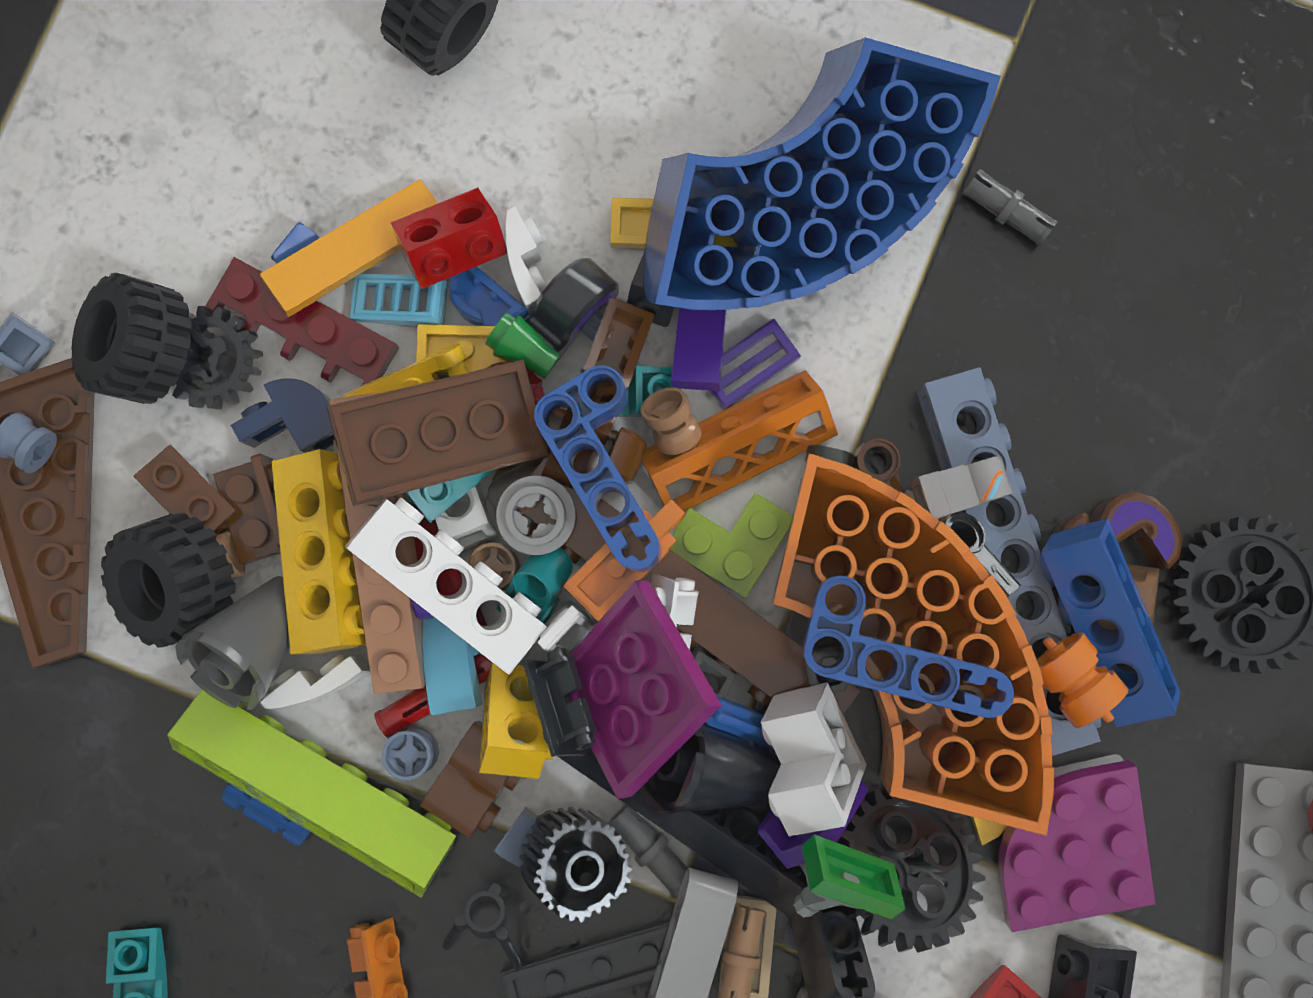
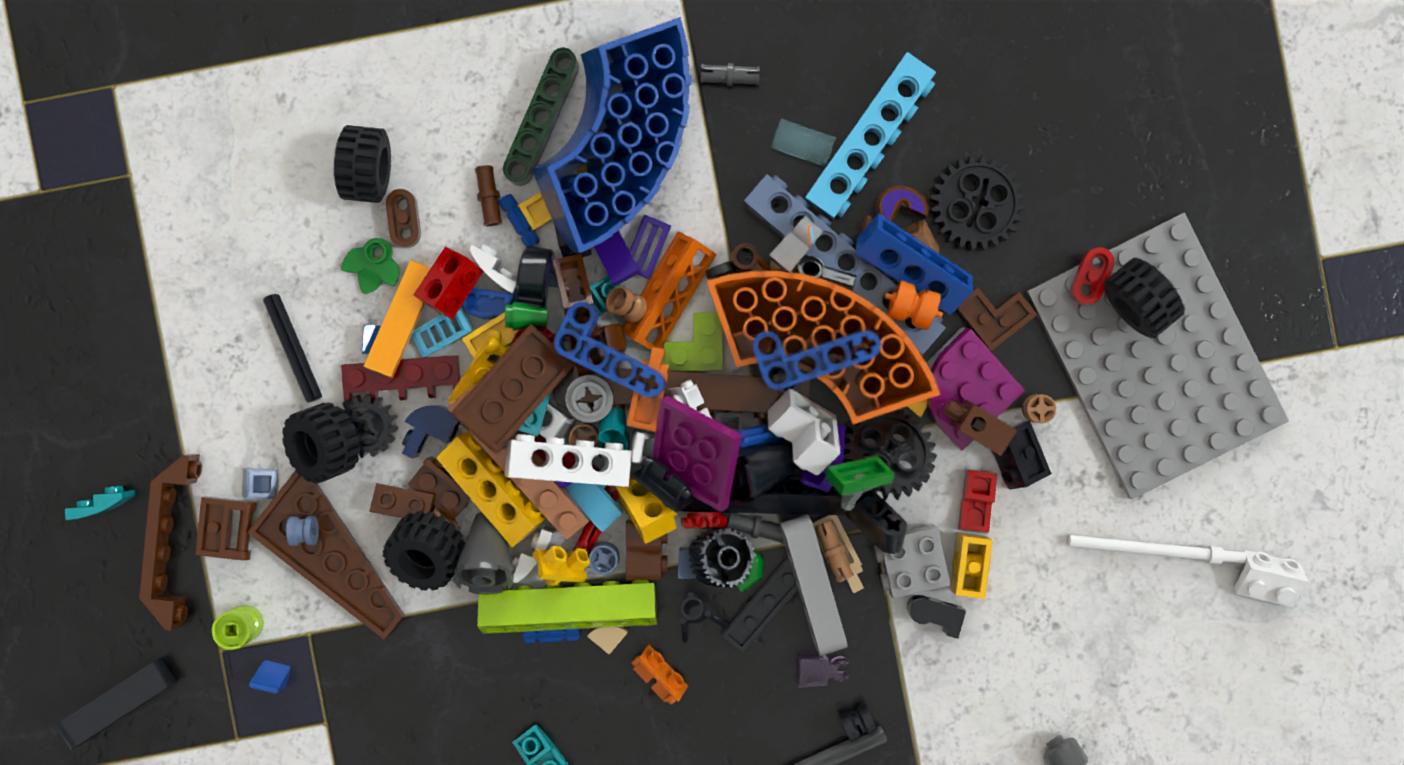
camera: 35 degrees left, 5 degrees up
none -> black axle [263,294,322,403]
none -> green plate [341,238,400,294]
none -> reddish brown plate [386,189,421,248]
none -> reddish brown pin [475,165,502,227]
none -> blue axle [499,194,540,247]
none -> dark green beam [503,47,579,186]
none -> yellow hips [532,546,590,586]
none -> tan tile [587,627,628,655]
none -> red gear [681,512,727,529]
none -> green arm [737,550,764,593]
none -> clear light blue plate [771,119,836,167]
none -> medium azure brick [805,52,936,221]
none -> reddish brown torso [942,398,1017,456]
none -> reddish brown plate [956,287,1037,351]
none -> medium nougat wheel [1022,394,1056,424]

